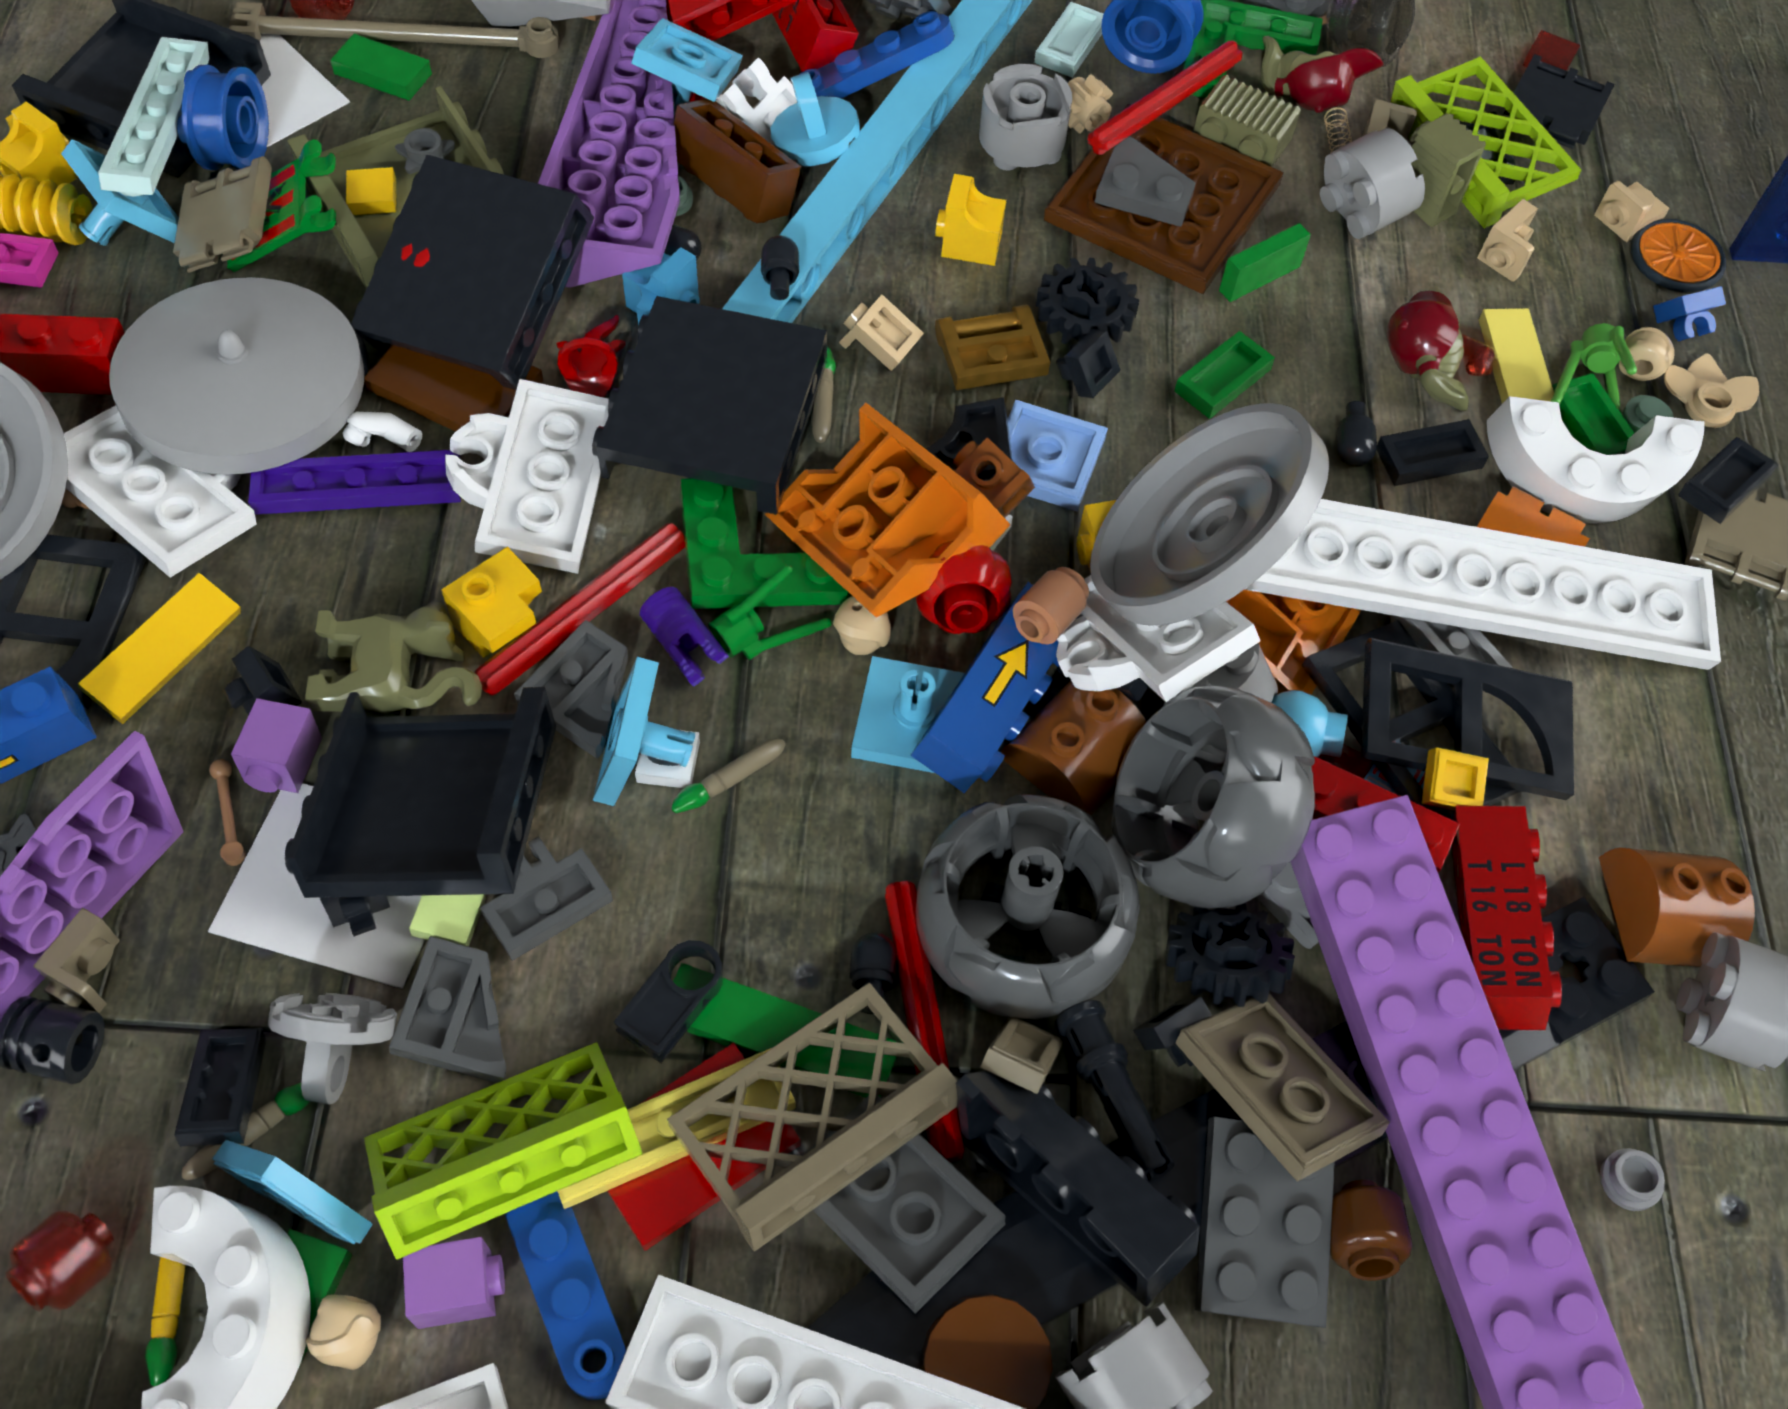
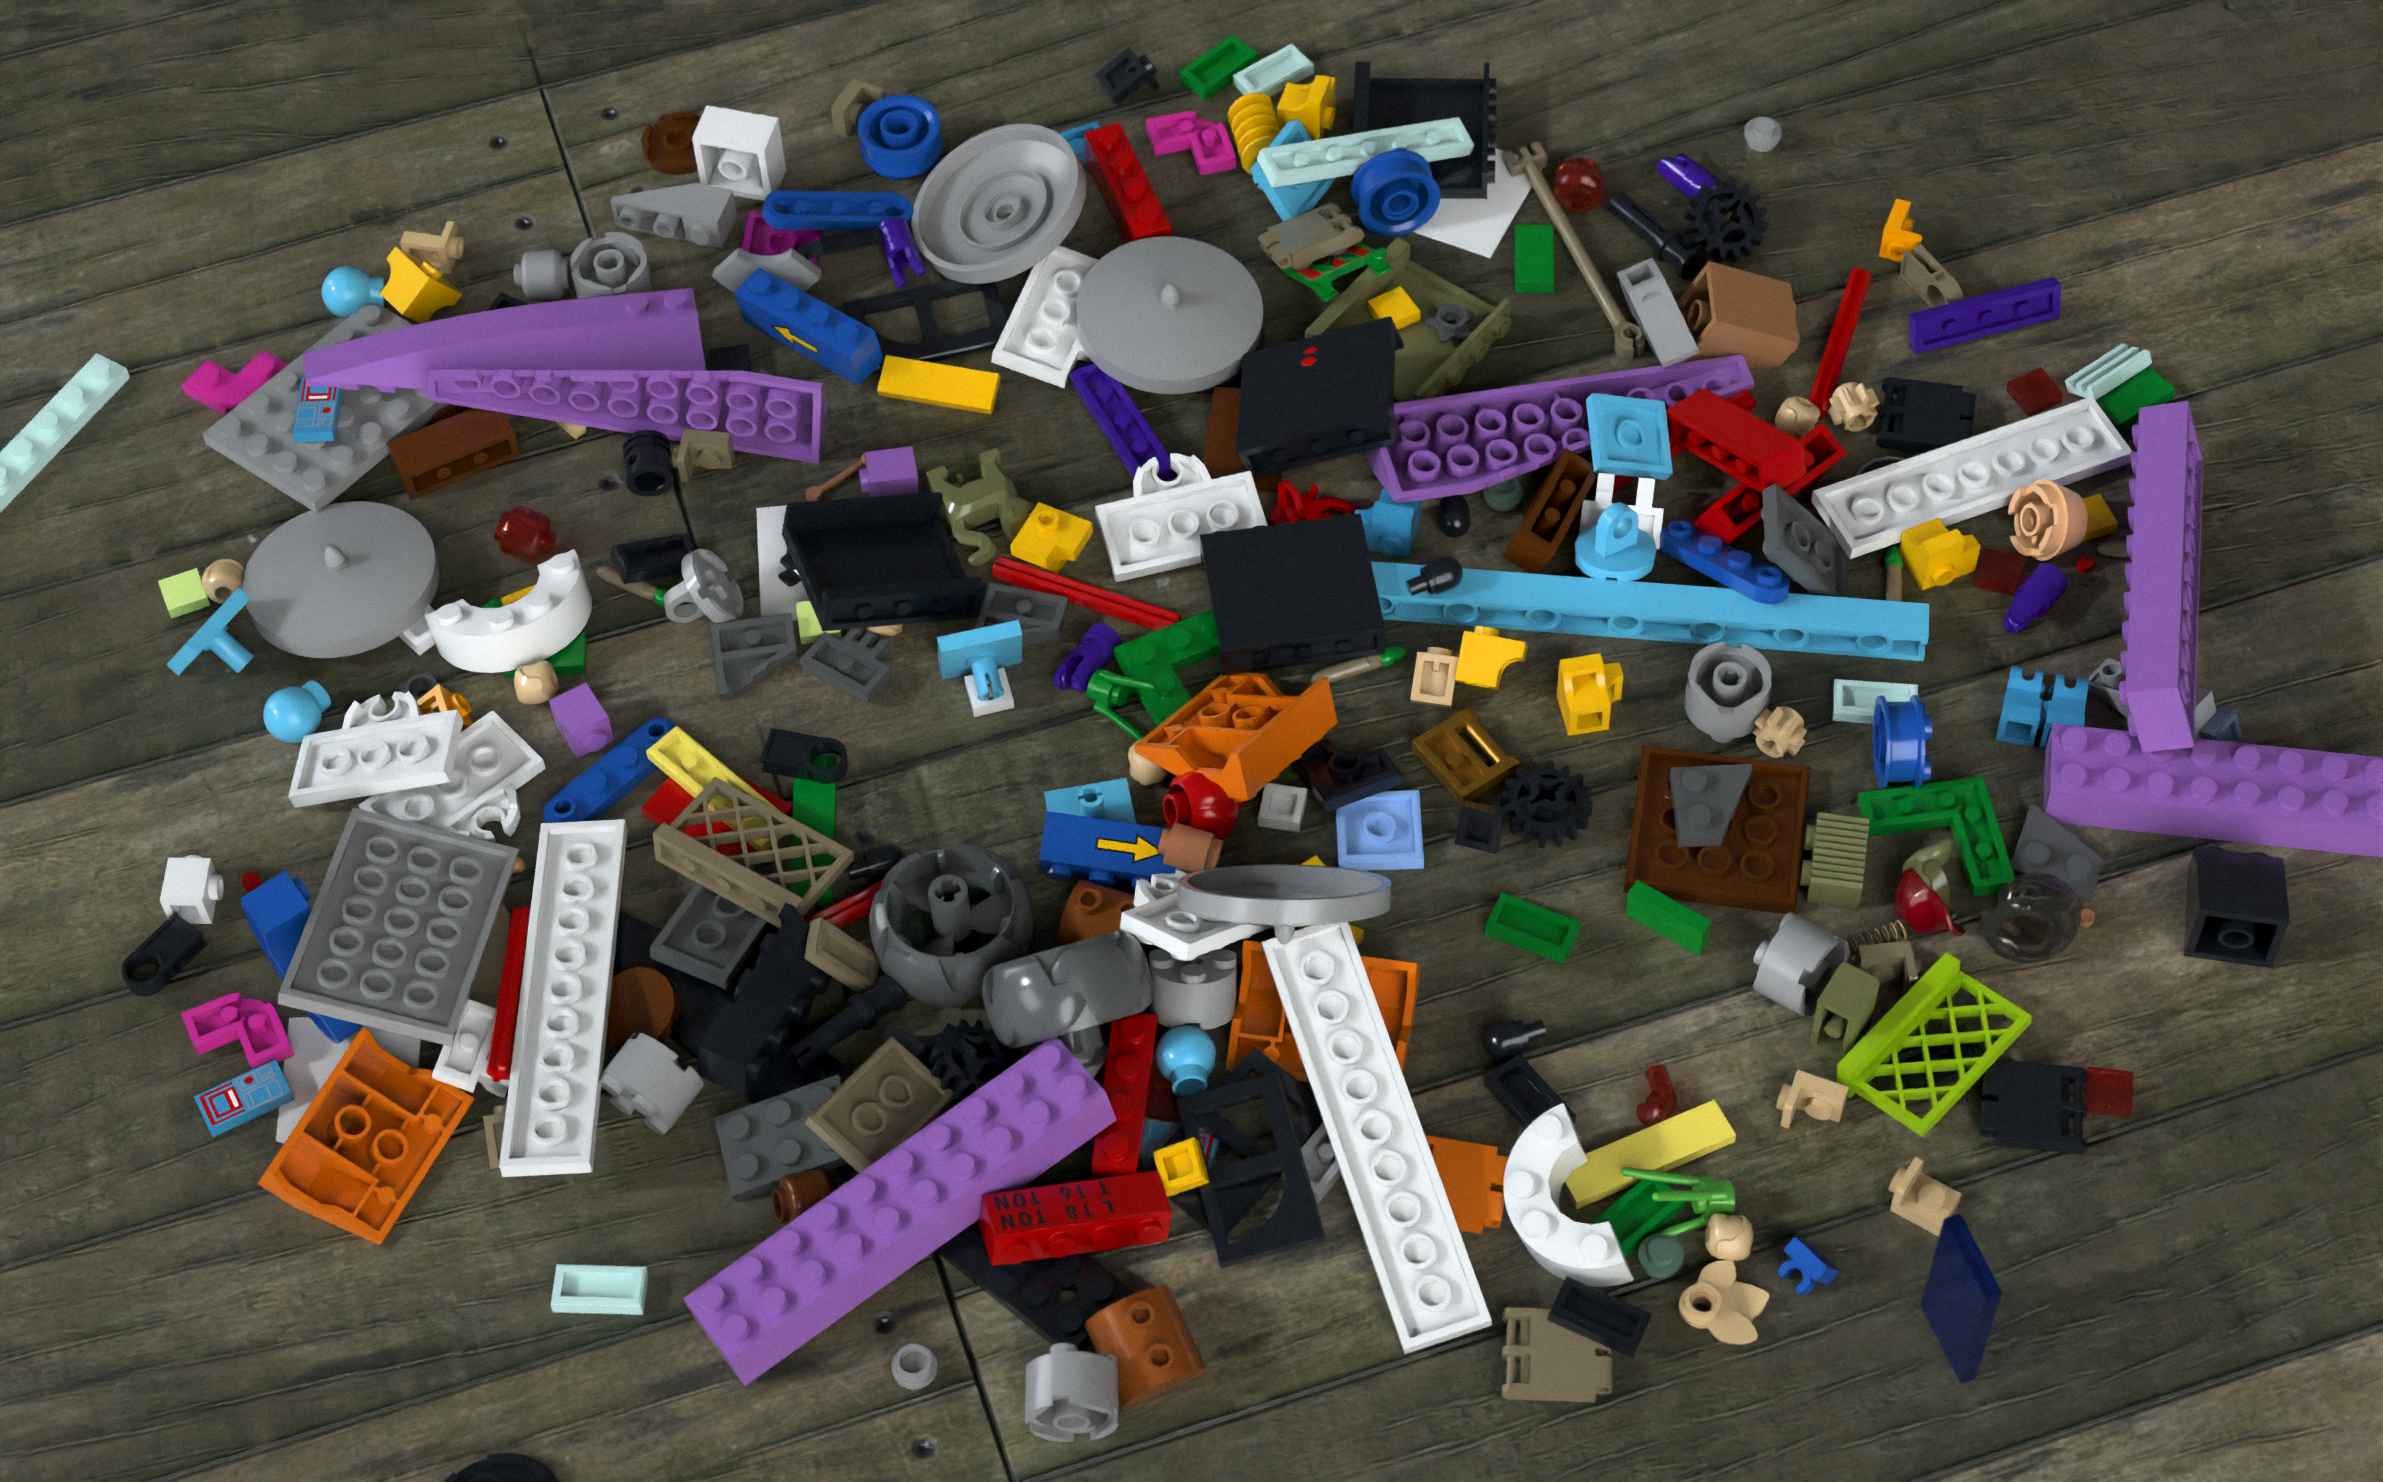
camera: 75 degrees right, 5 degrees down
medium azure tile [212,1140,373,1244] -> none
black tile [223,646,302,716] -> none
white arm [343,411,423,452] -> none
lime fence [364,1042,643,1260] -> none
dark tan piece [671,738,786,813] -> none
dark orange brick [953,437,1035,518] -> none
red axle [1087,40,1243,155] -> none
dark red hair [1387,291,1469,411] -> none
orange wheel [1631,219,1726,292] -> none
none -> yellow brick [1455,626,1528,690]

